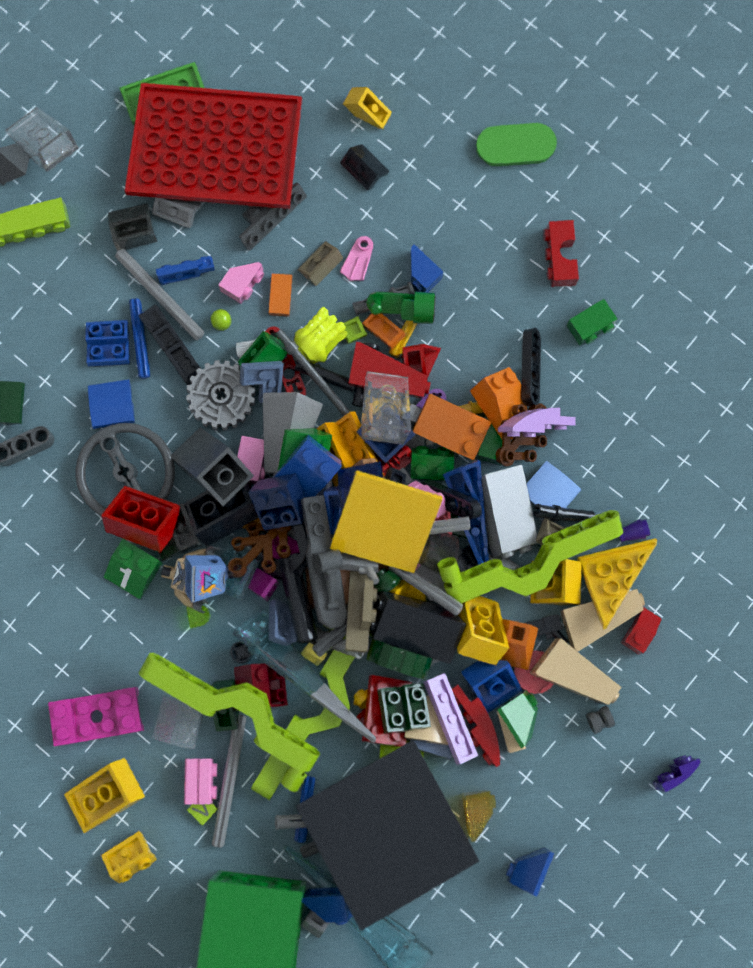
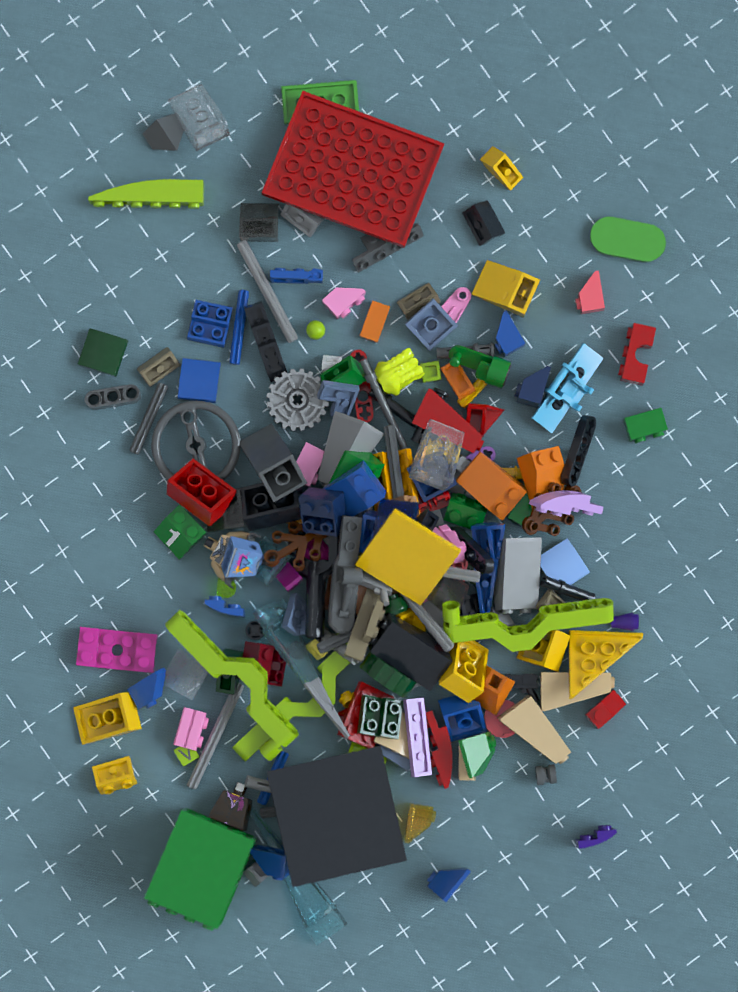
camera: 20 degrees right, 5 degrees up
none -> blue slope [127,668,166,709]
none -> dark grey axle [129,383,168,455]
none -> dark tan slope [137,347,181,387]
none -> blue slope [204,596,245,618]
none -> dark brown torso [208,782,253,831]
none -> dark grey axle [384,425,404,499]
none -> sand blue slope [405,298,458,351]
none -> yellow slope [471,260,540,318]
none -> dark blue slope [514,366,551,408]
none -> medium azure piece [531,343,603,433]
none -> coral slope [575,271,605,314]

